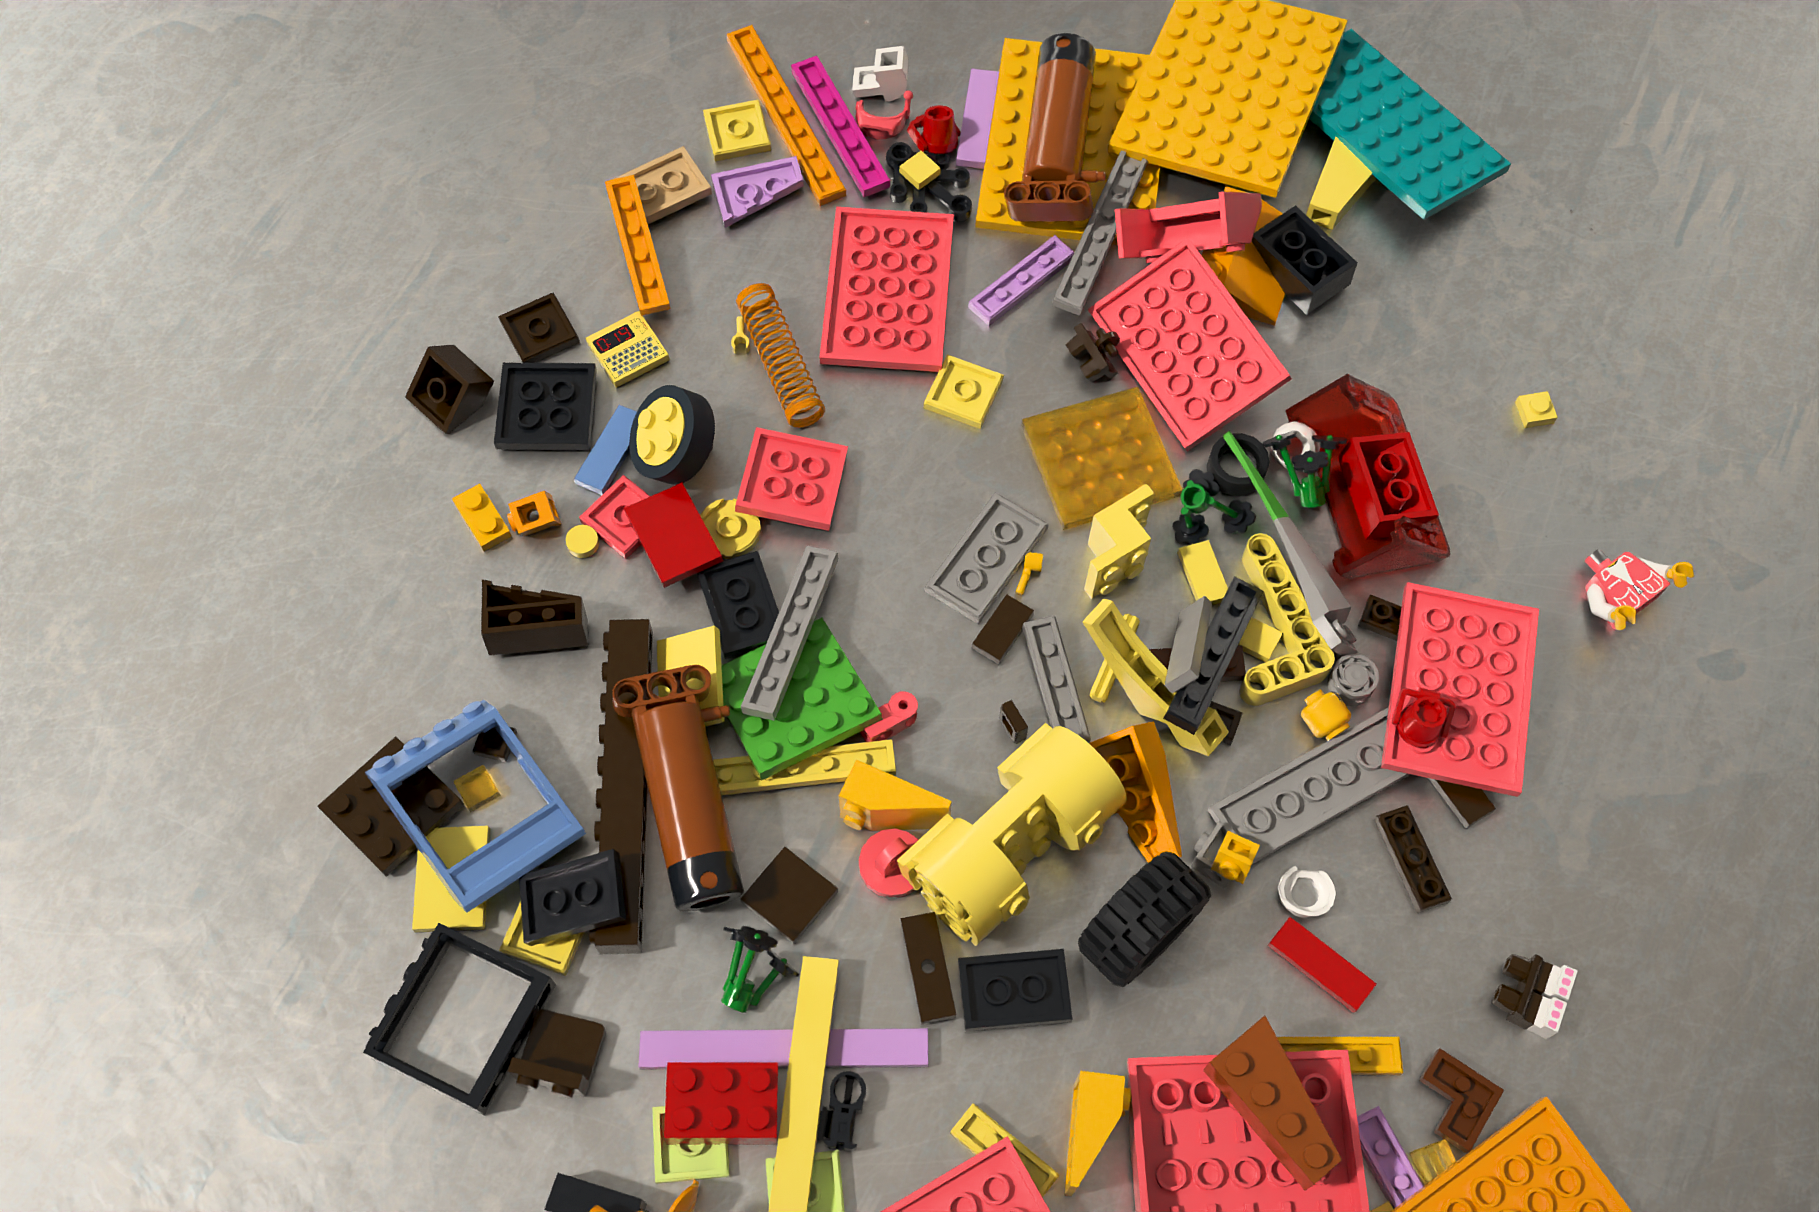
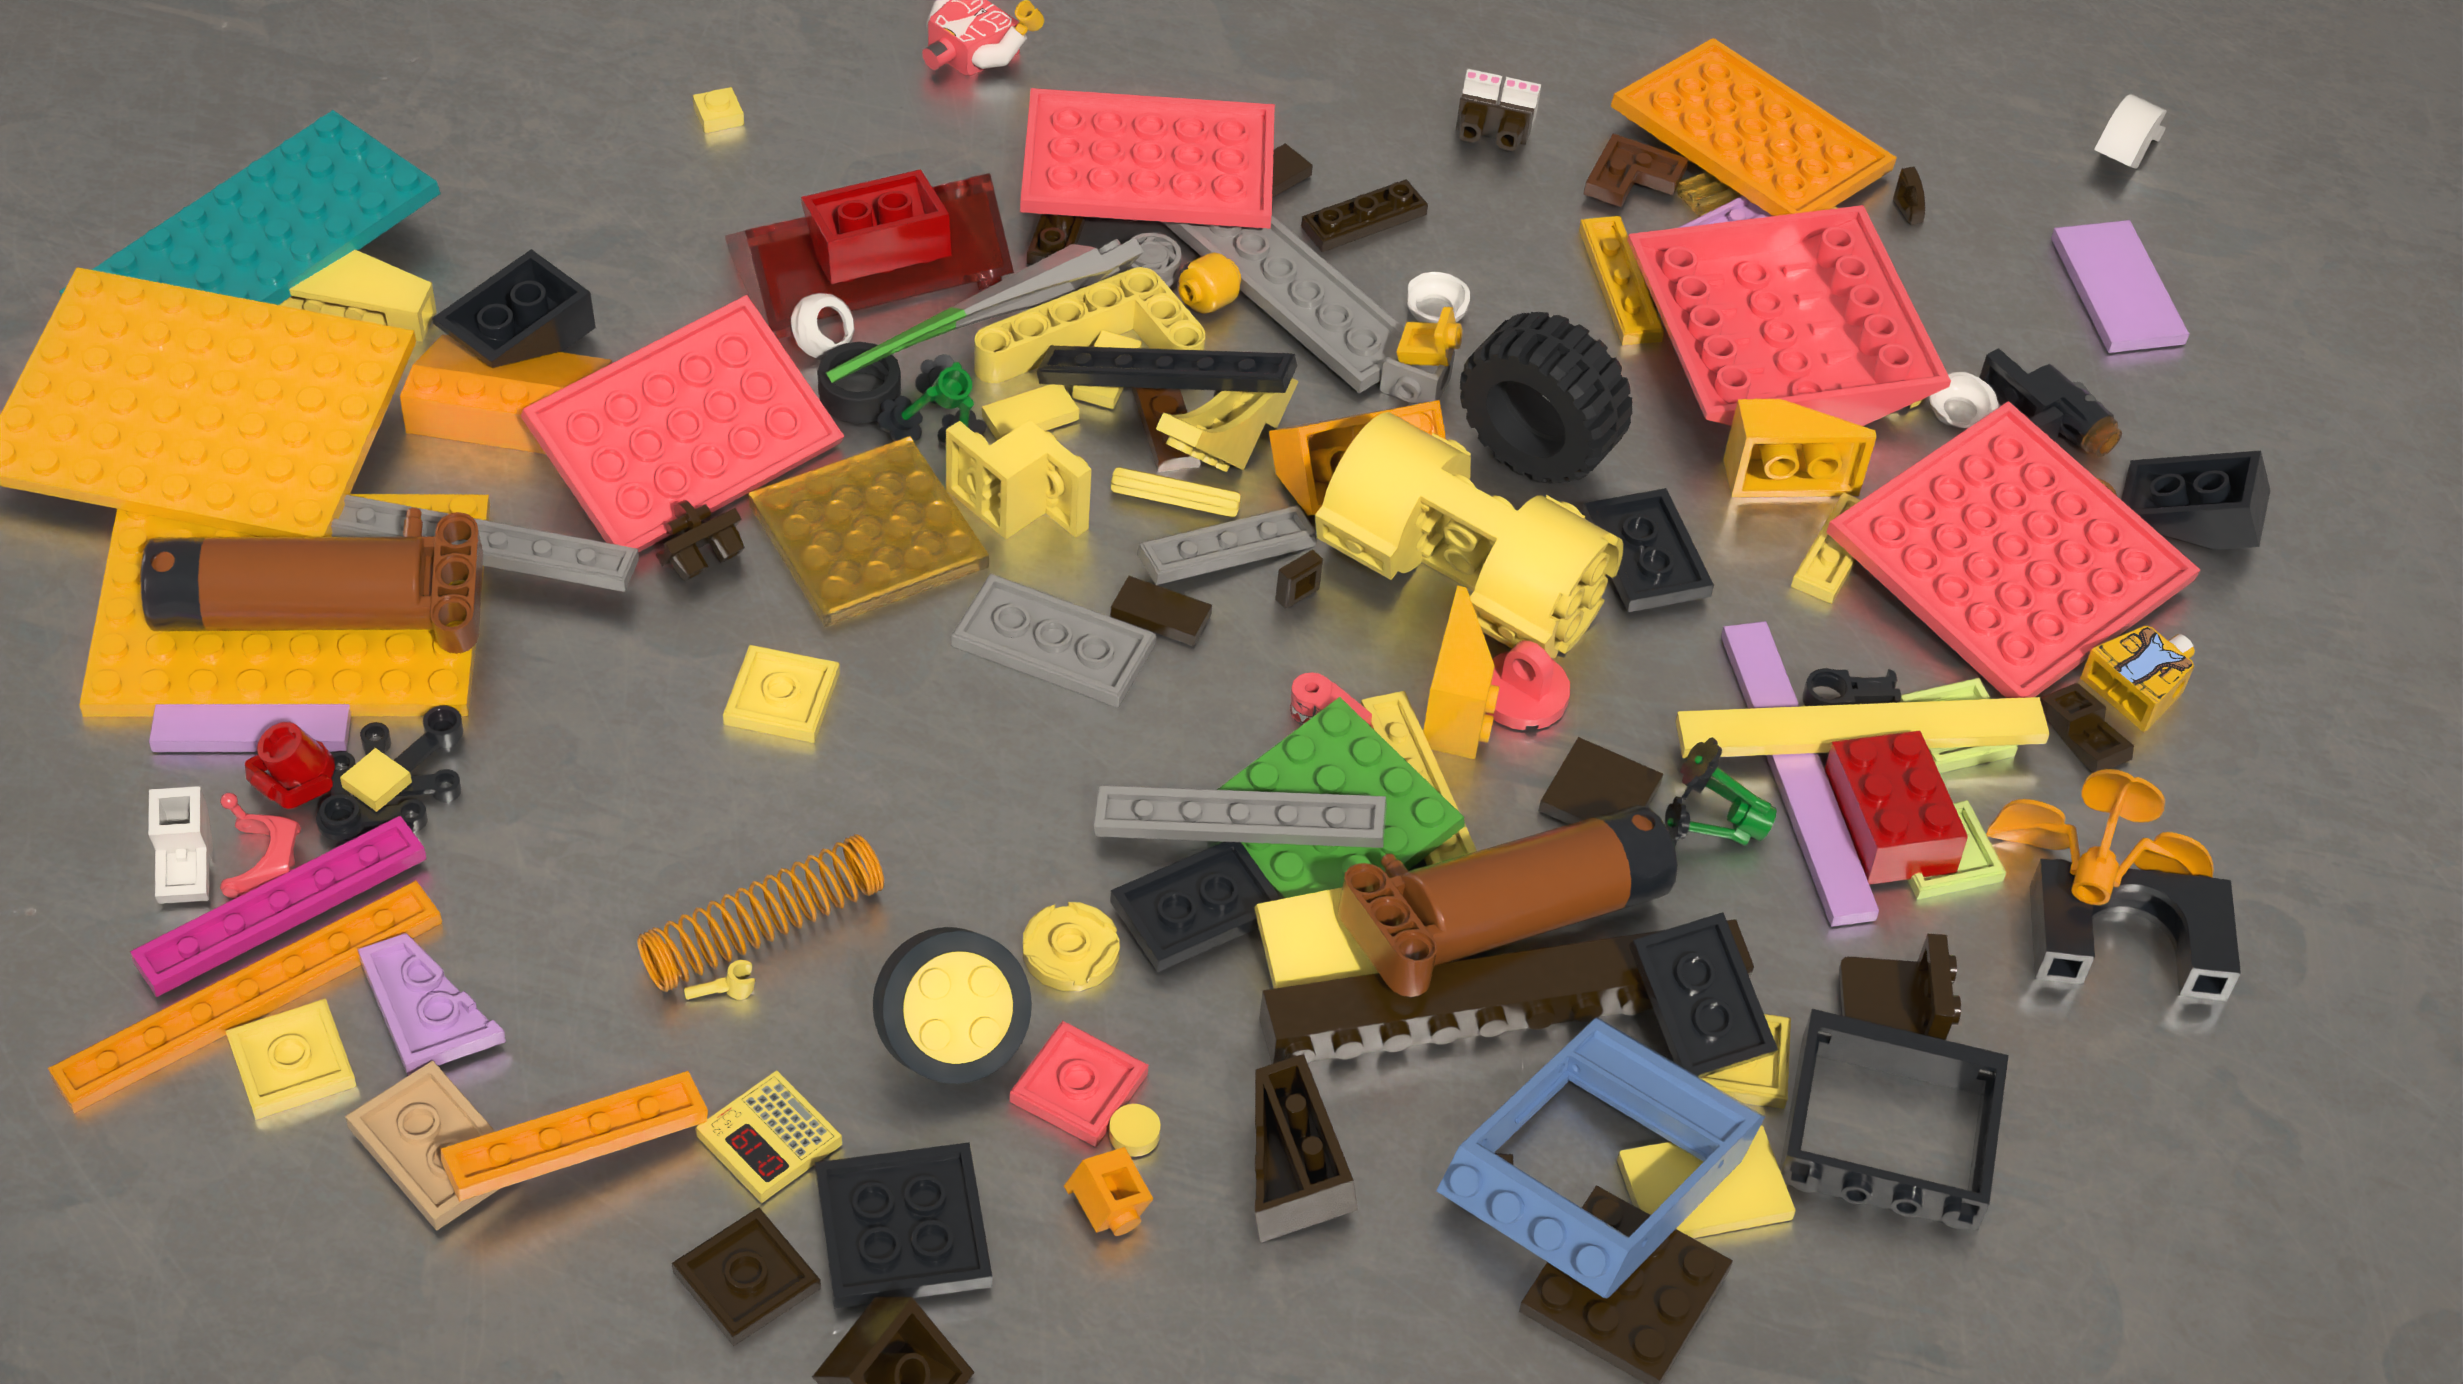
camera: 105 degrees left, 15 degrees down
yellow plate [452,483,512,552] -> none
clear yellow tile [453,764,501,812] -> none
medium blue tile [574,405,637,495] -> none
red tile [624,483,723,588] -> none
coral plate [735,427,848,531] -> none
coral plate [819,207,954,372] -> none
dark brown tile [901,912,957,1025] -> none
lavender tile [968,235,1074,326] -> none
yellow hand [1015,552,1043,596] -> none
coral windscreen [1115,192,1262,264] -> none
light grey tile [1164,596,1212,694] -> none
dark orange wedge [1203,1015,1342,1190] -> none
plant [1263,430,1347,507] -> none
red tile [1267,917,1377,1013] -> none
red piece [1392,687,1455,748] -> none

